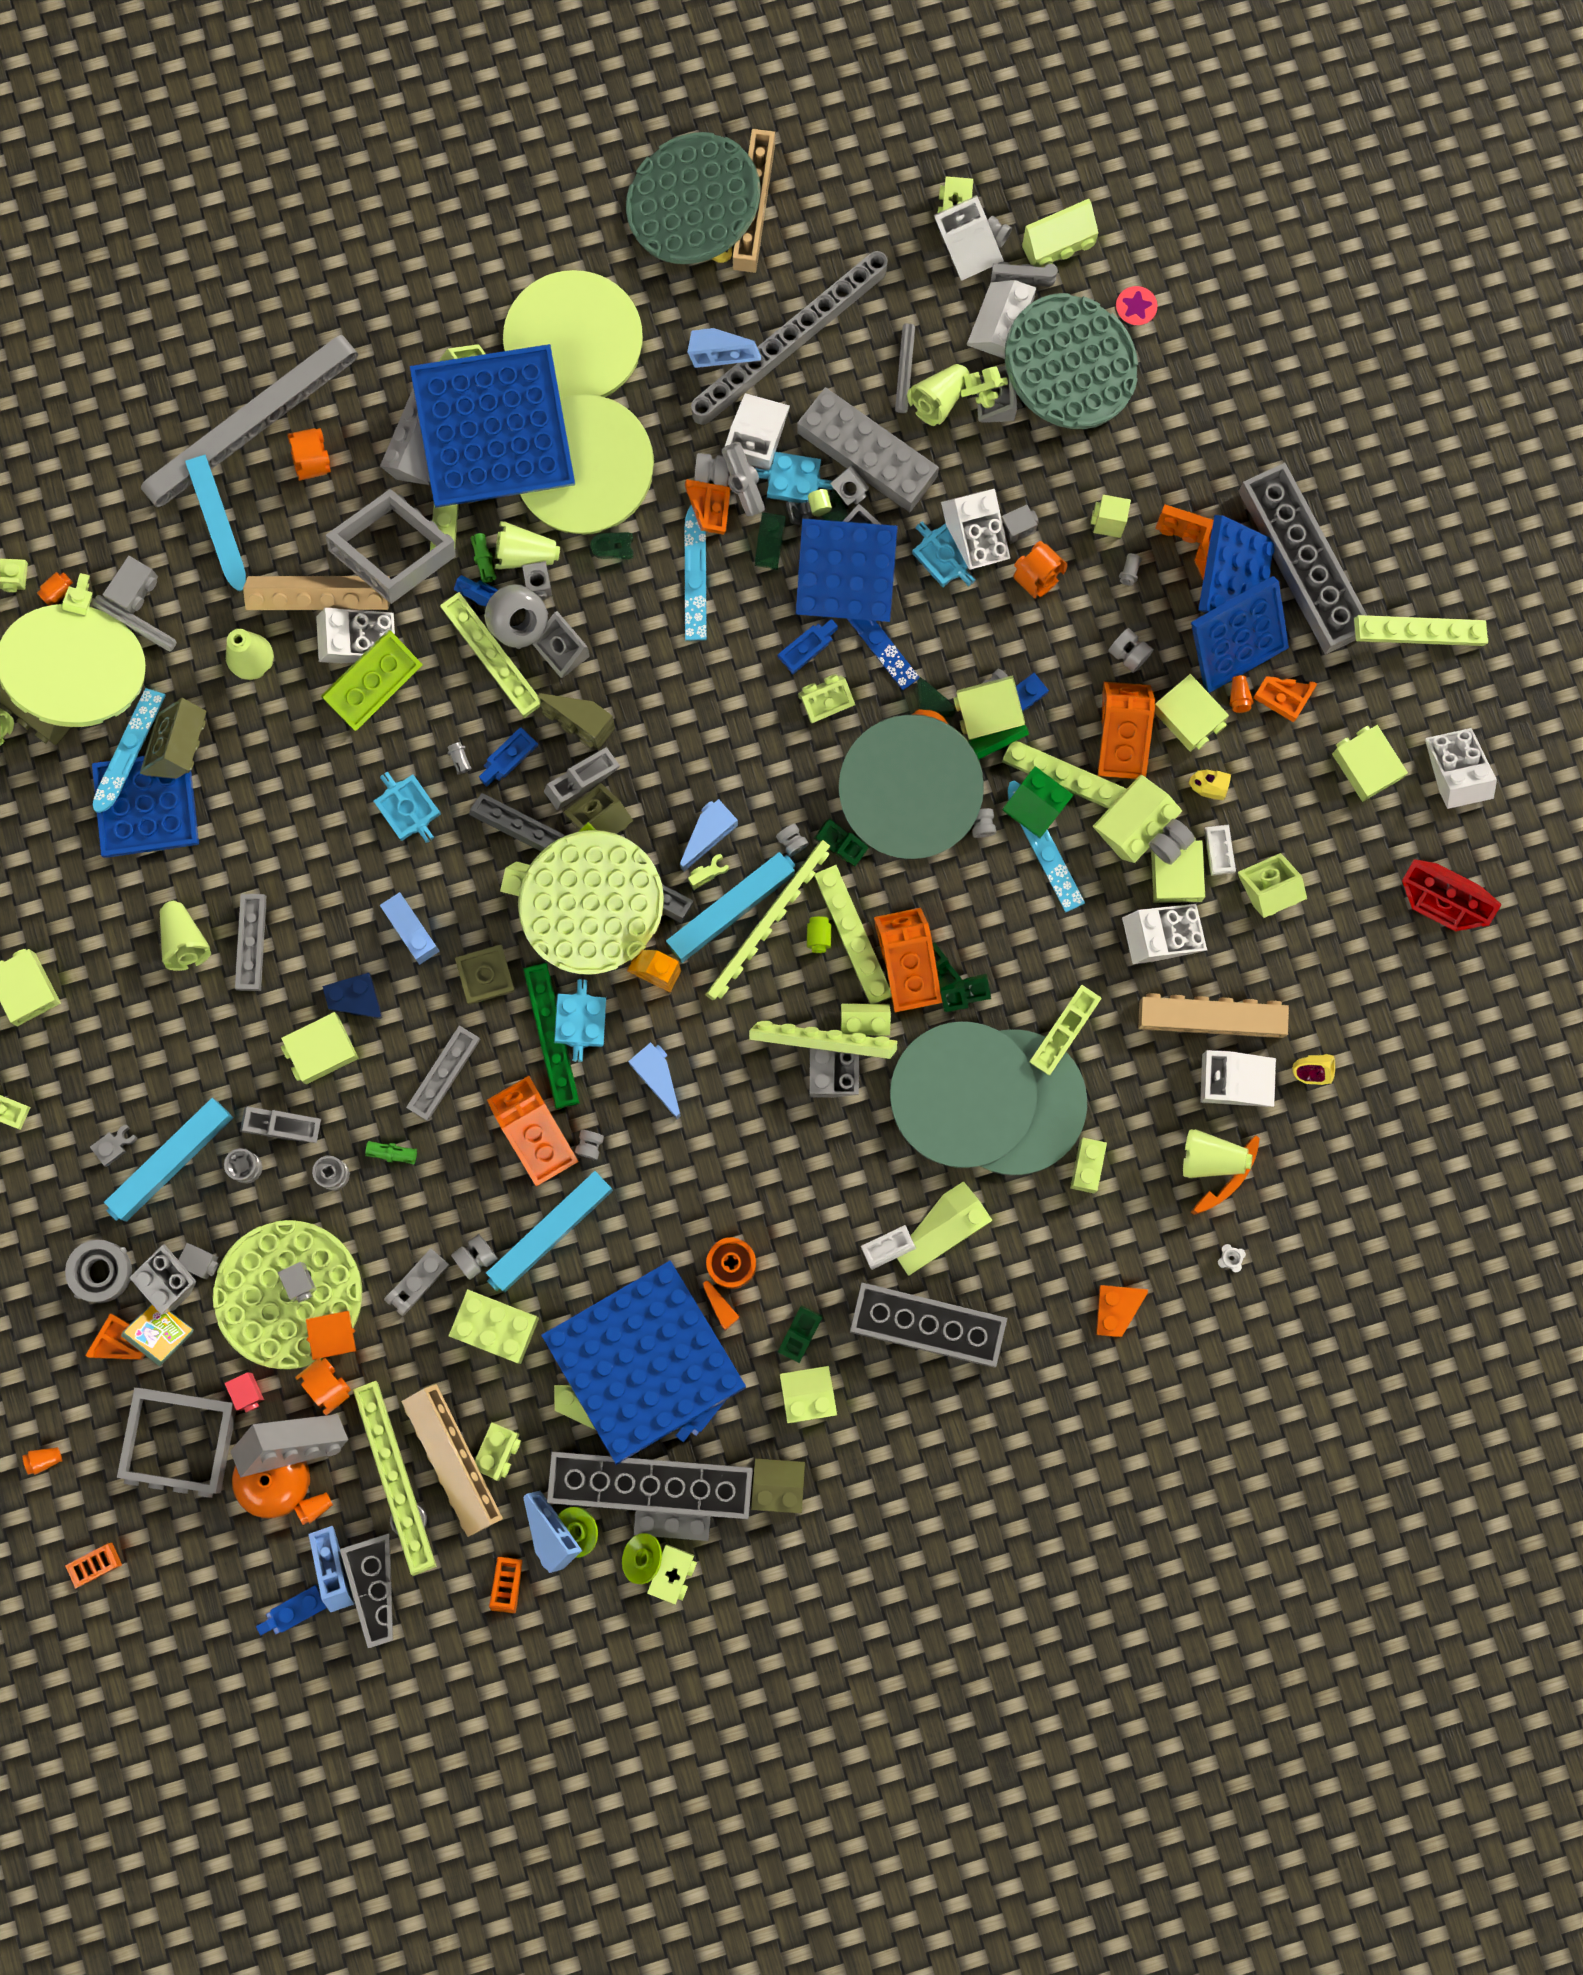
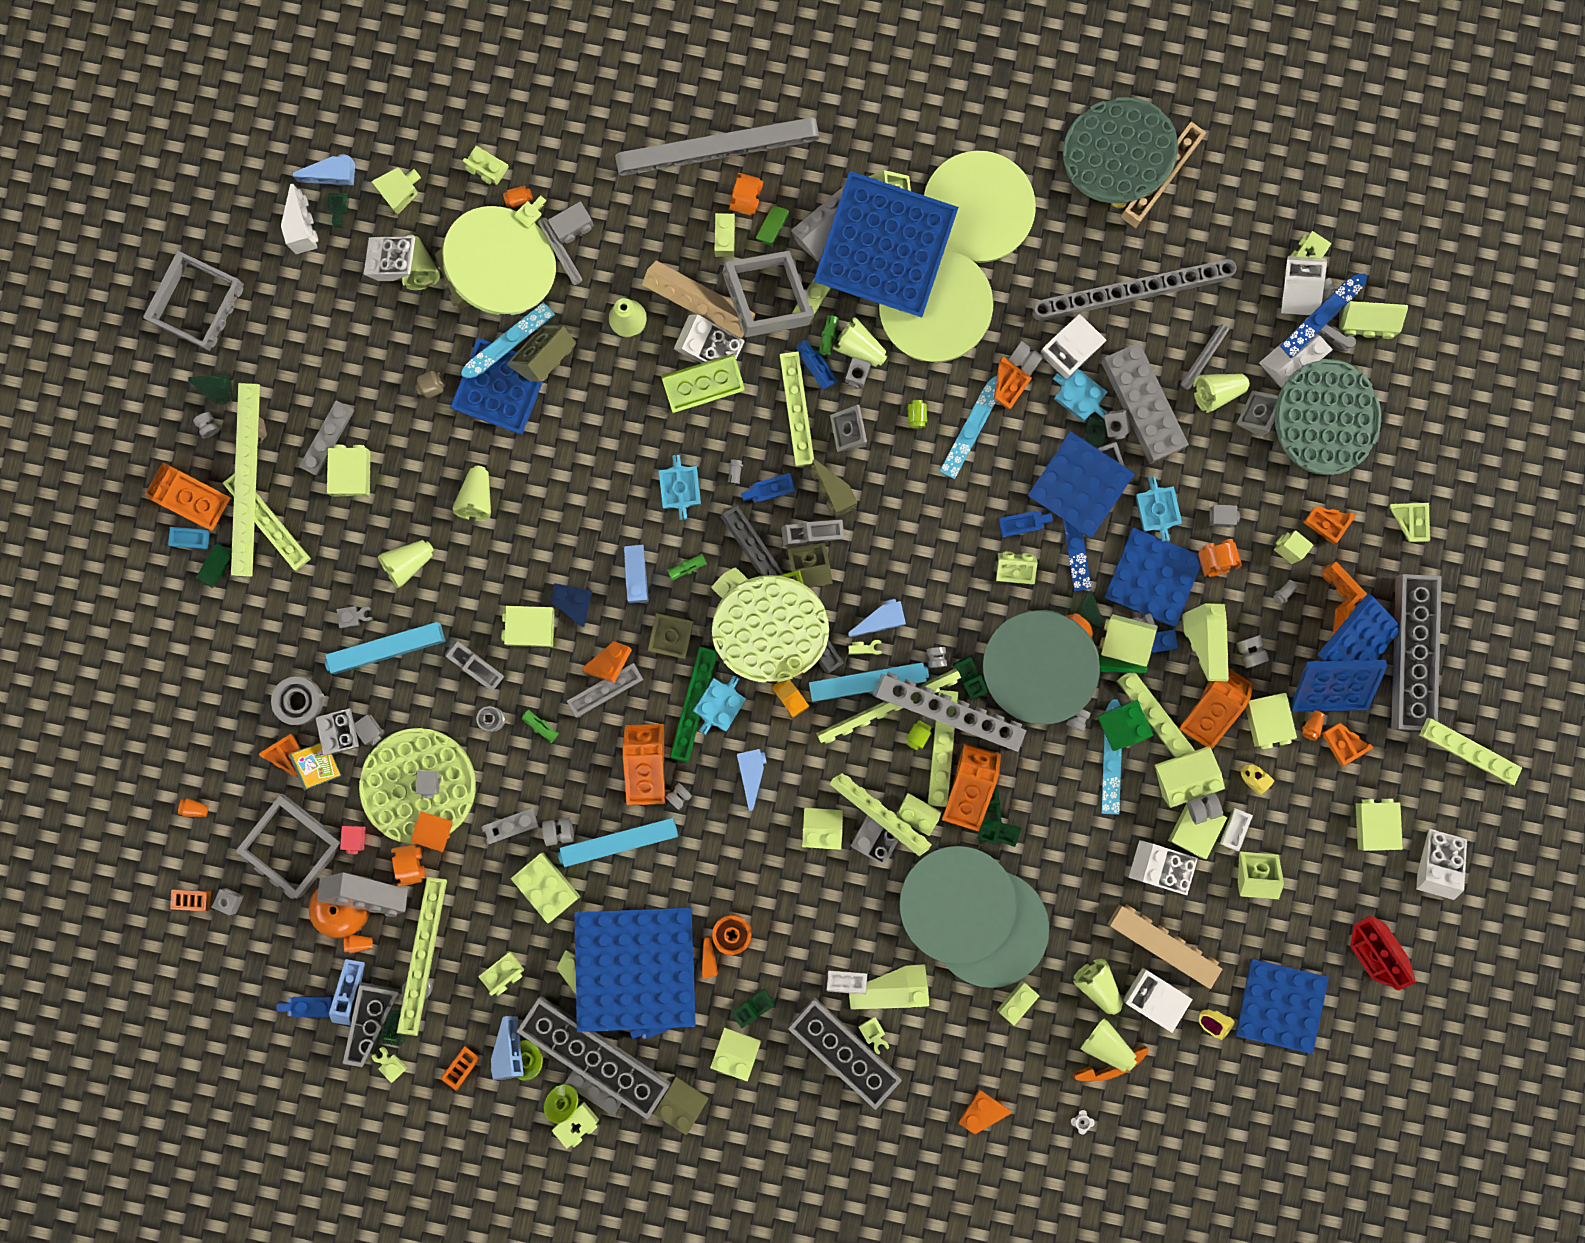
camera: 30 degrees right, 5 degrees up
medium azure piece [185,455,246,591] -> none
light grey wheel [224,1148,263,1184] -> none
light grey plate [235,894,267,991] -> none
tan brick [401,1384,503,1537] -> none
light grey piece [484,585,548,649] -> none
clear green plate [590,532,634,559] -> none
light blue slope [687,328,761,368] -> none
light grey piece [721,442,765,516] -> none
clear green slope [755,512,786,570] -> none
leg [786,489,832,525] -> none
white slope [941,489,1011,570] -> none
yellowish green hips [960,366,1008,408] -> none
yellowish green slope [1029,985,1102,1076] -> none
coral sticker [1116,286,1158,325] -> none
none -> light grey brick [212,888,244,915]
none -> yellowish green plate [372,1047,407,1083]
none -> yellowish green cone [378,540,434,588]
none -> clear green slope [380,1009,406,1046]
none -> dark tan head [415,370,445,399]
none -> orange wing [582,641,632,683]
none -> bright green pin [668,553,707,581]
none -> yellowish green brick [715,213,735,257]
none -> bright green slope [756,205,789,247]
none -> yellowish green slope [802,808,843,850]
none -> yellowish green plate [858,1017,889,1054]
none -> light grey brick [873,672,1027,752]
none -> lime brick [908,400,927,428]
none -> yellowish green cone [1073,959,1123,1015]
none -> blue plate [1104,528,1201,628]
none -> yellowish green wedge [1182,604,1229,681]
none -> blue plate [1235,959,1329,1054]
none -> blue piece [1280,273,1367,358]
none -> orange wing [1303,506,1356,545]
none -> yellowish green wing [1390,503,1430,542]

